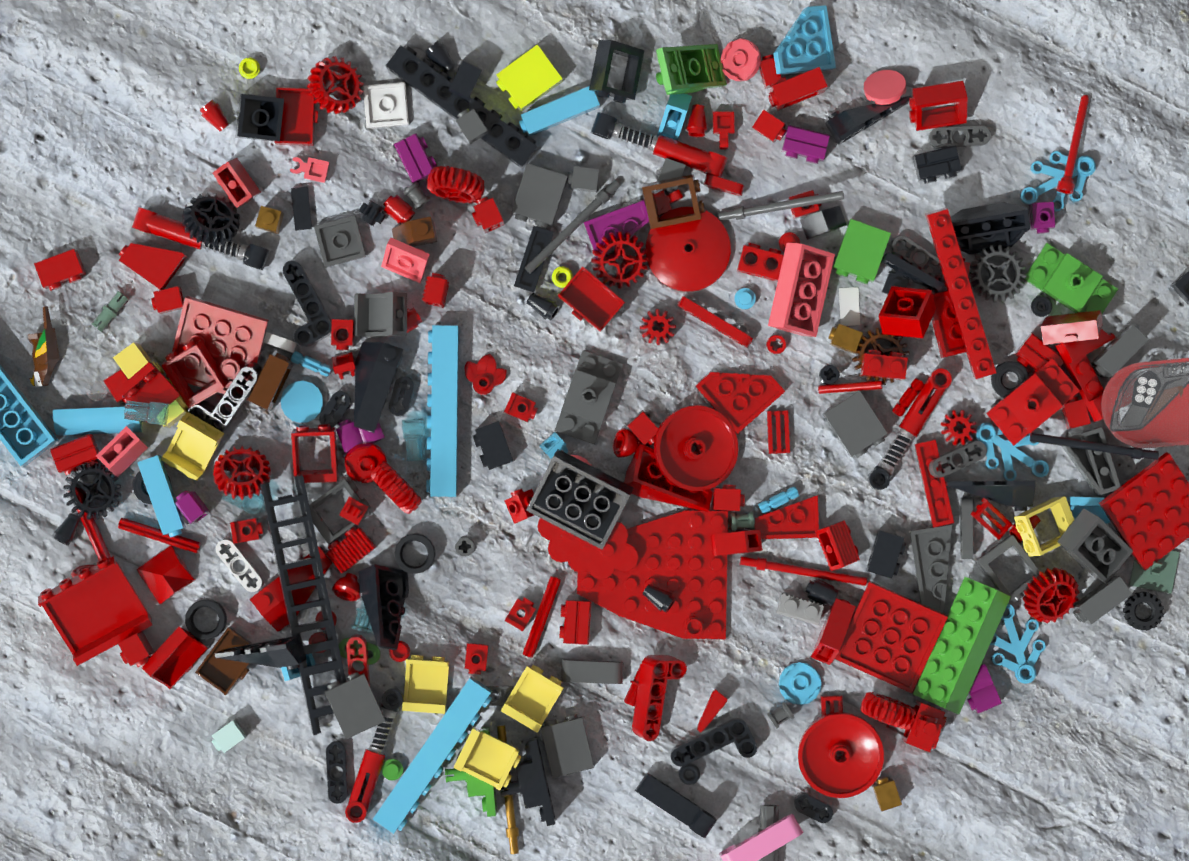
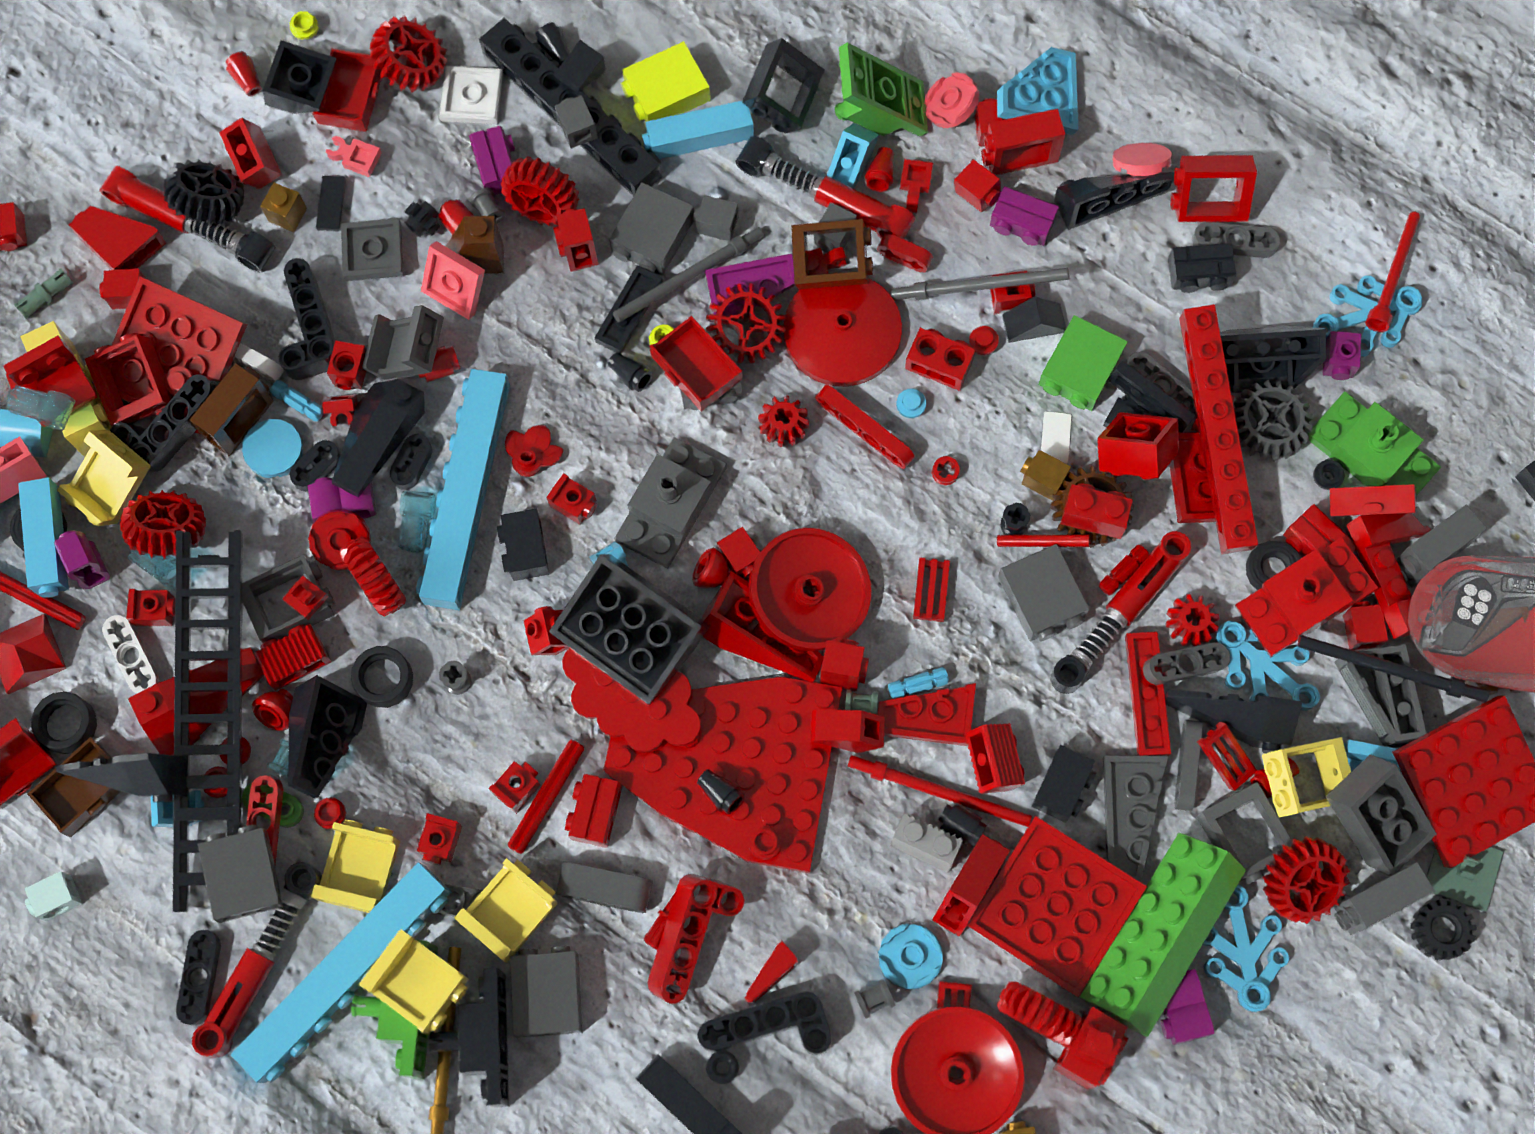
camera: 10 degrees right, 15 degrees down
red window [291,424,339,483] -> none
bright green plate [382,759,403,780] -> none
red brick [422,273,449,308] -> none
red plate [695,372,786,434] -> none
coral brick [768,243,835,337] -> none

